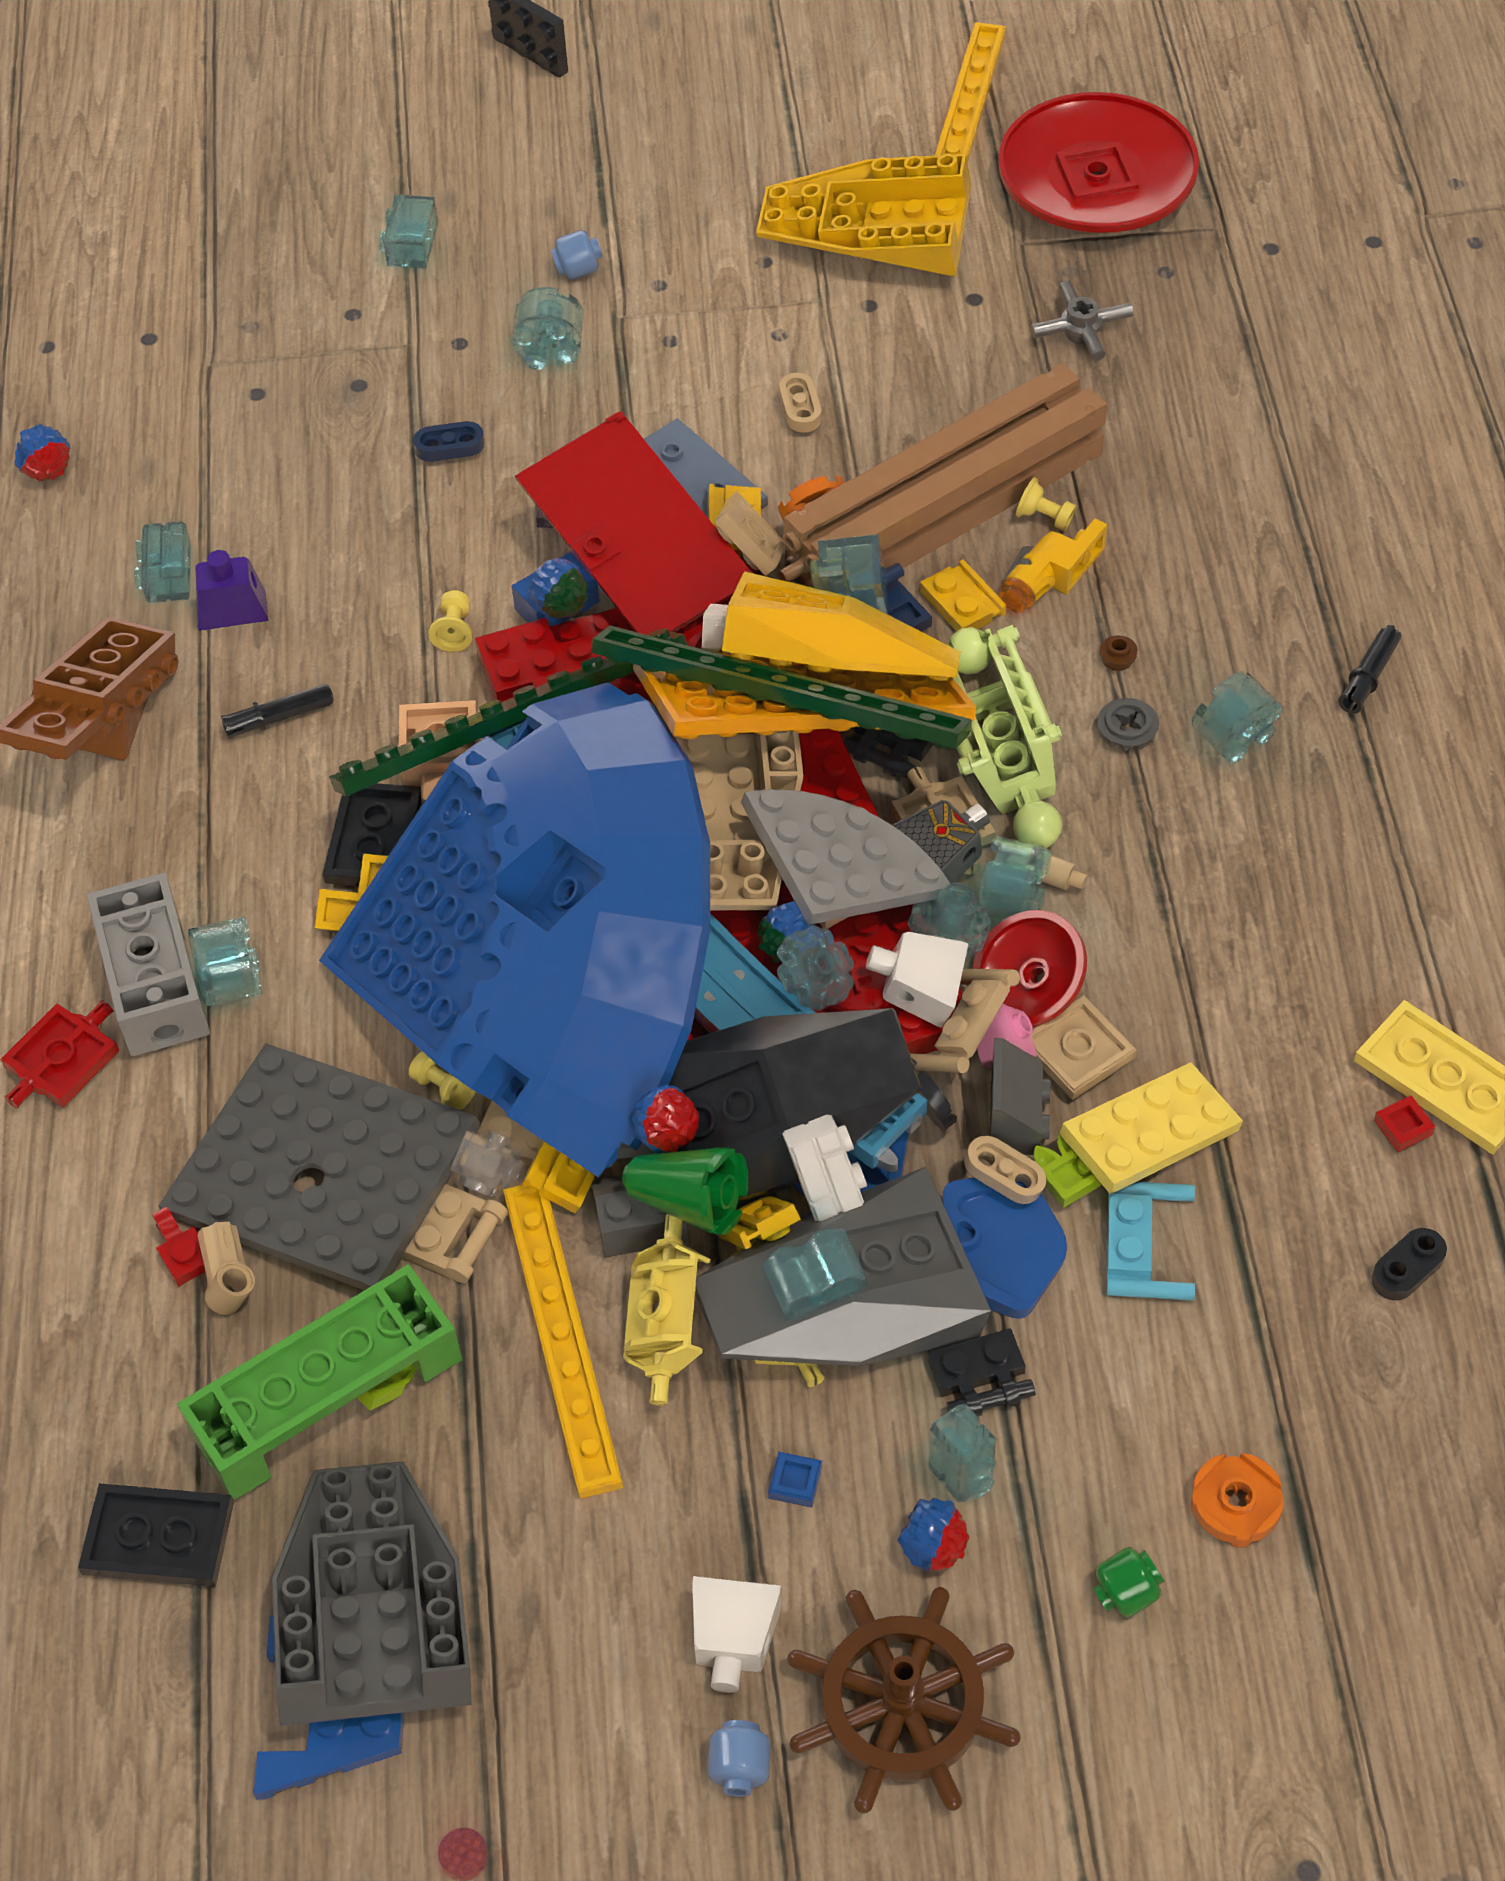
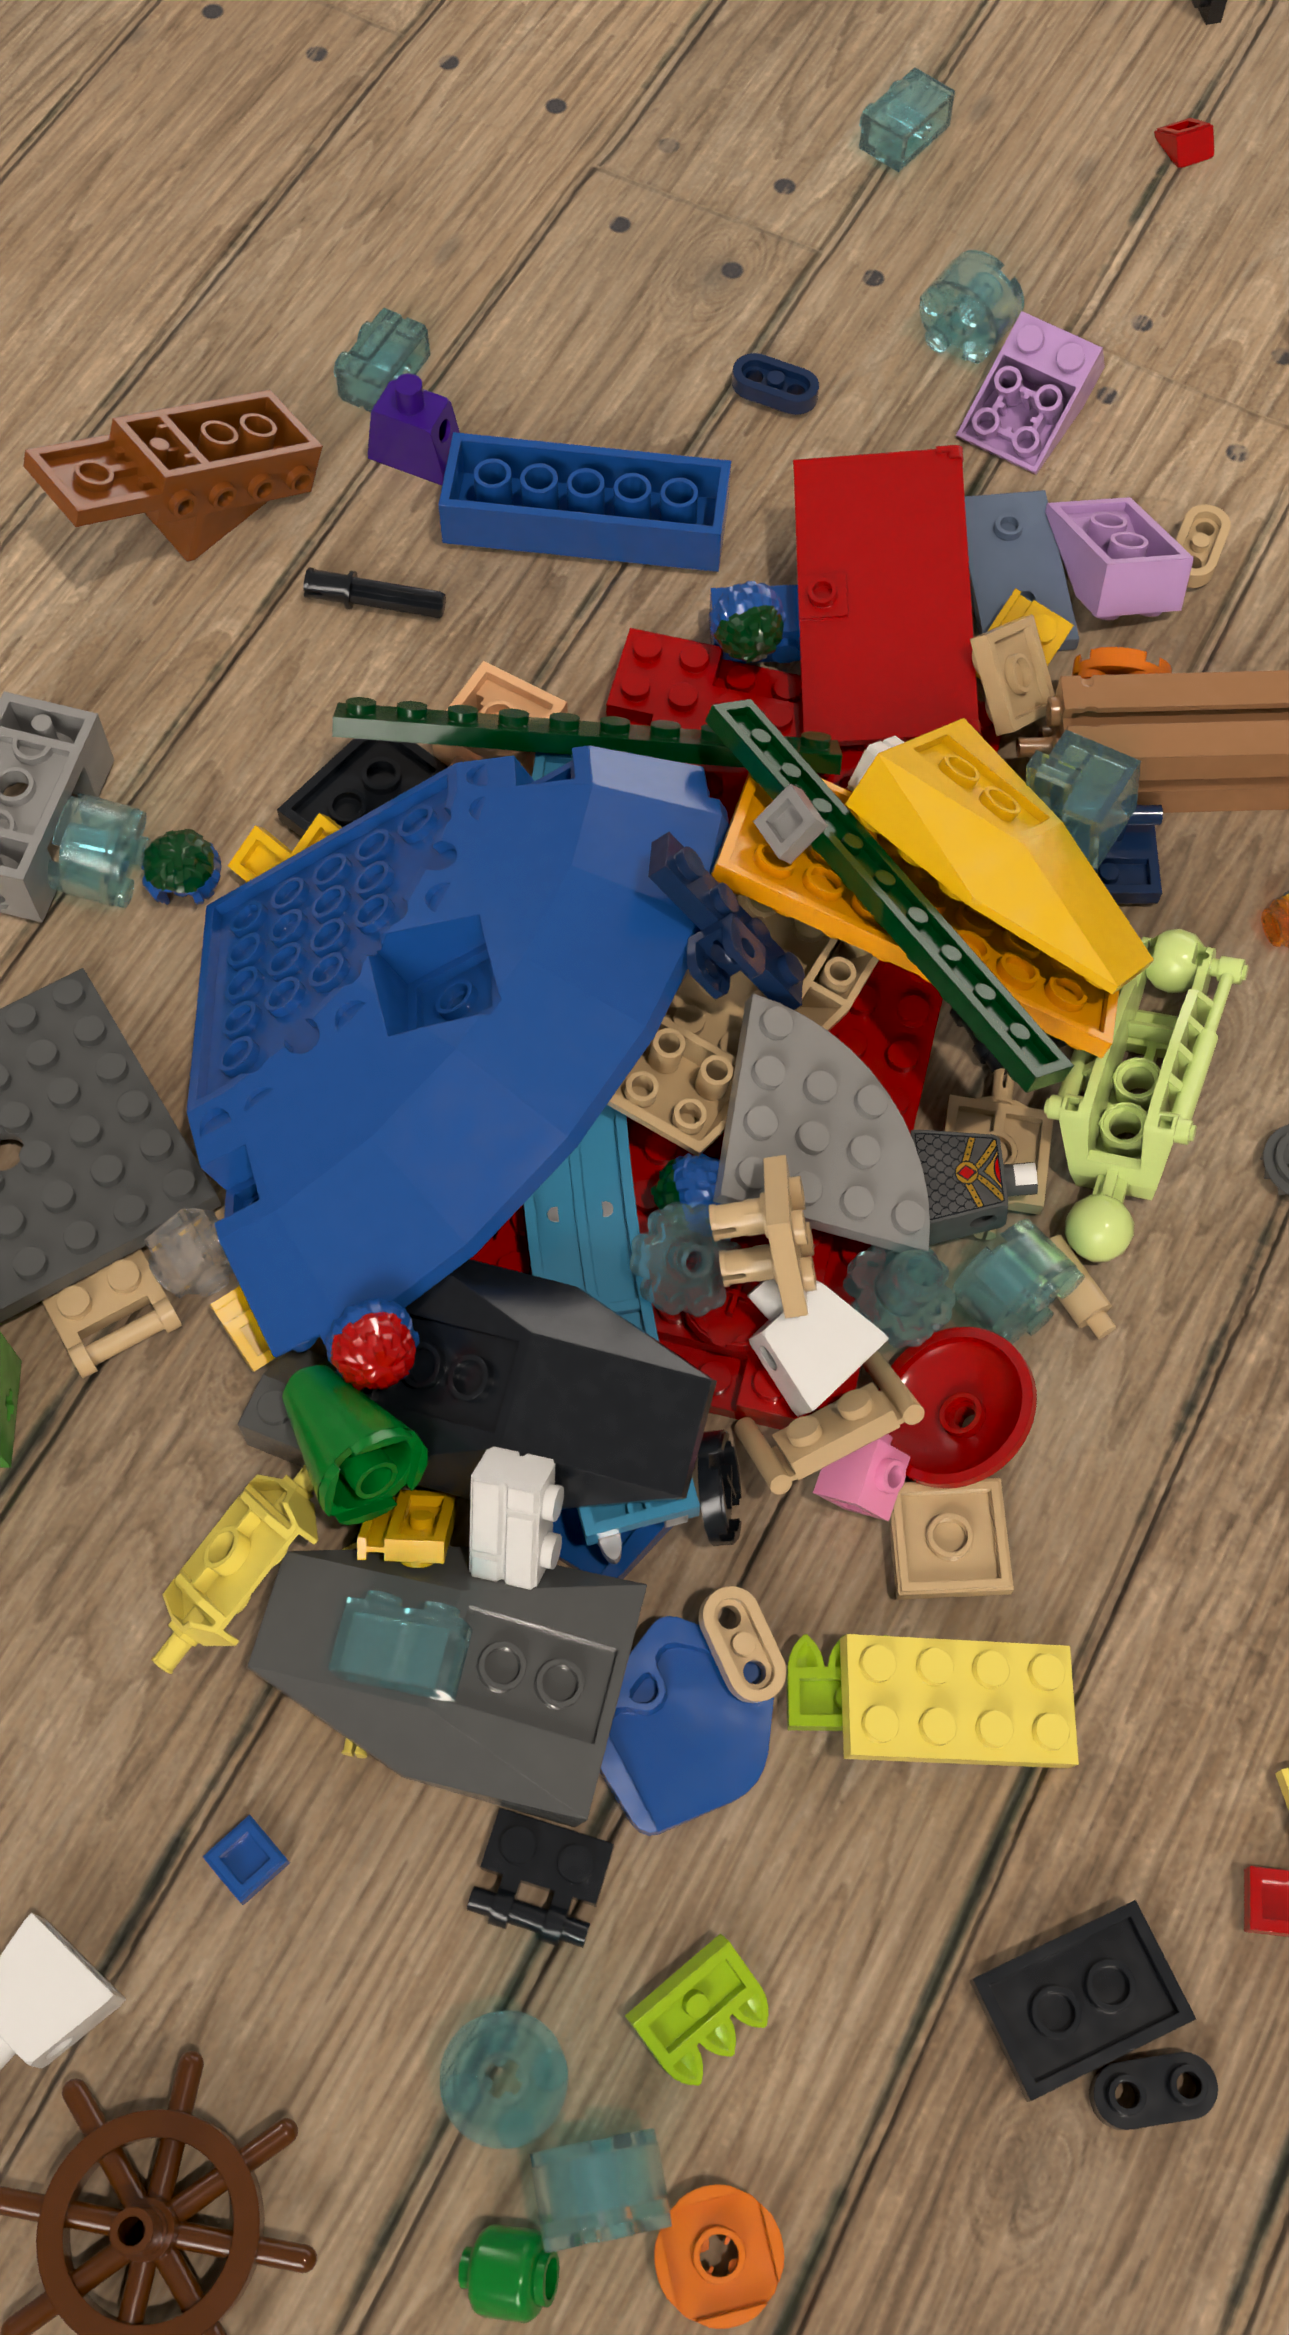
camera: 30 degrees right, 10 degrees up
piece [14,424,70,482] -> none
light yellow piece [428,590,473,652] -> none
yellow tile [503,1185,623,1499] -> none
medium blue head [551,230,603,280] -> none
blue piece [897,1498,970,1571] -> none
yellow plate [920,559,1006,632] -> none
clear light blue brick [928,1404,997,1502] -> none
dark grey slope [990,1038,1051,1155] -> none
medium azure plate [1107,1182,1195,1301] -> none
none -> dark green piece [141,829,222,905]
none -> blue brick [438,432,731,572]
none -> clear light blue brick [440,2011,570,2150]
none -> clear light blue brick [530,2128,672,2253]
none -> lime plate [625,1933,768,2086]
none -> dark blue plate [648,832,805,1010]
none -> tan plate [709,1155,817,1318]
none -> light grey plate [753,784,828,864]
none -> lavender slope [956,311,1105,474]
none -> black plate [969,1900,1196,2102]
none -> lavender slope [1045,497,1194,620]
none -> red slope [1154,118,1215,168]

